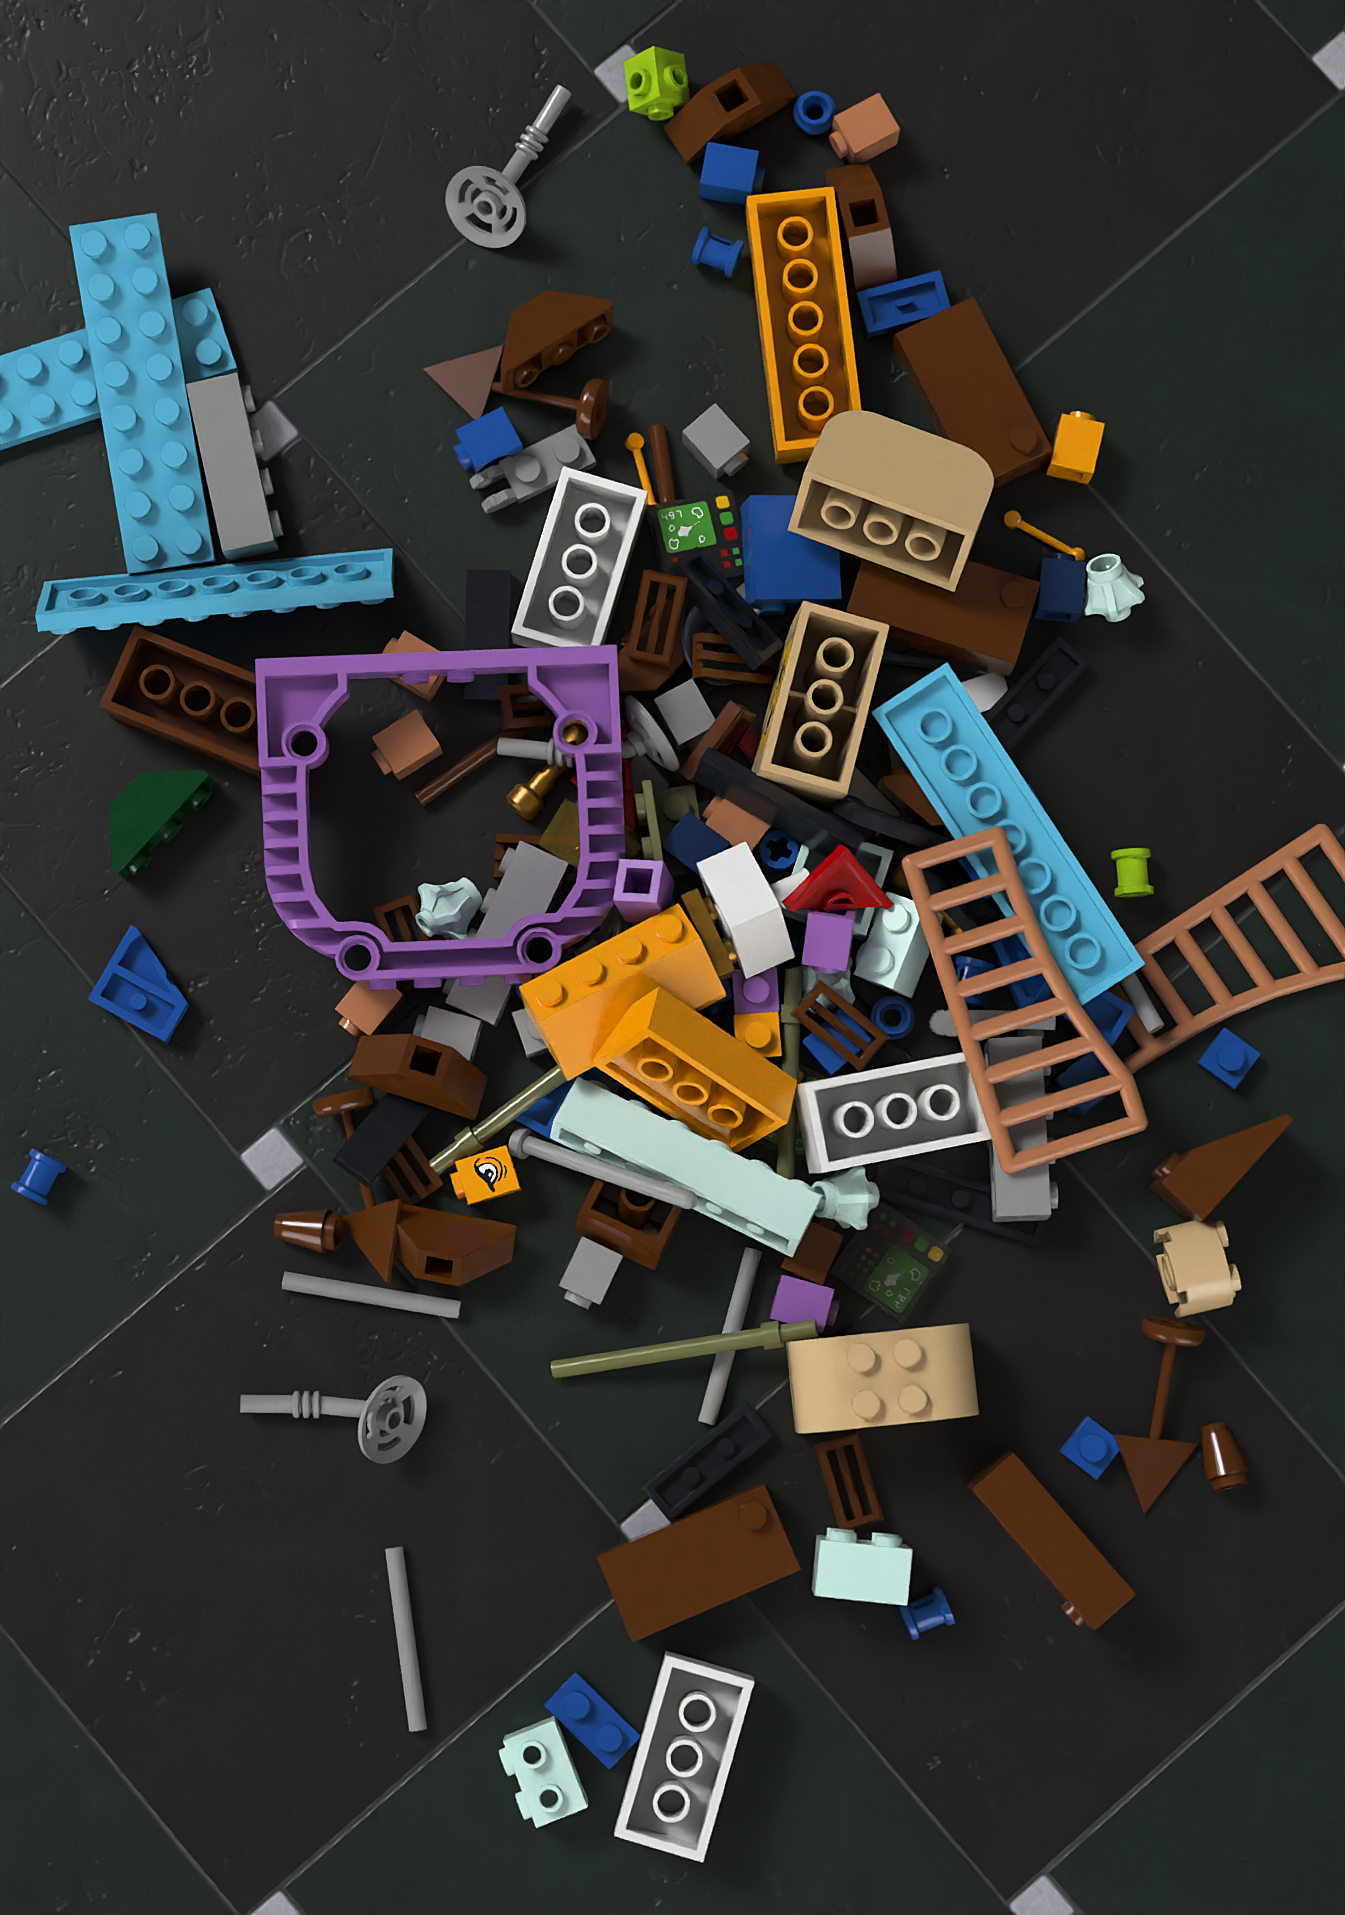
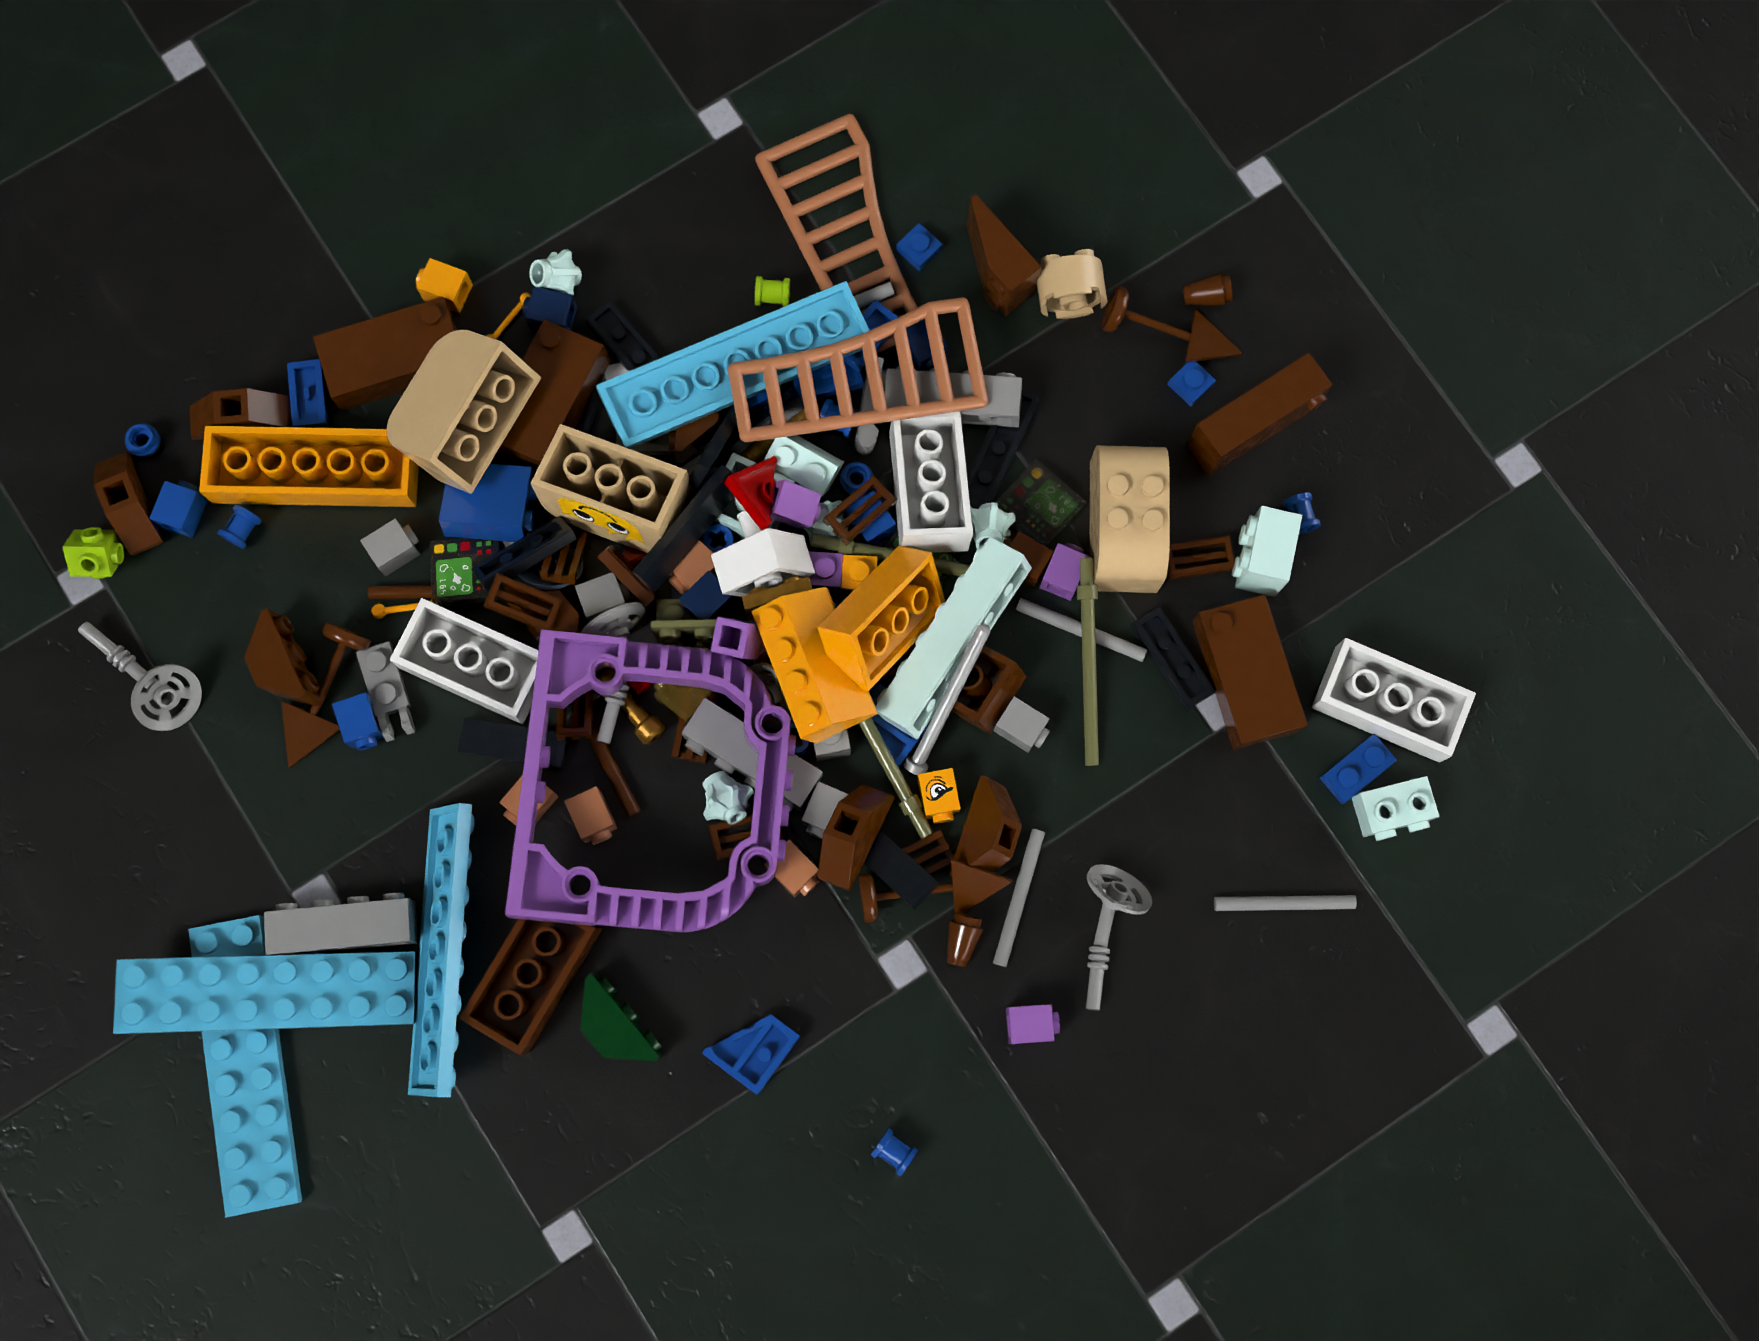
camera: 85 degrees left, 5 degrees down
nougat brick [829,93,900,165] -> none
none -> medium lavender brick [1006,1004,1060,1044]

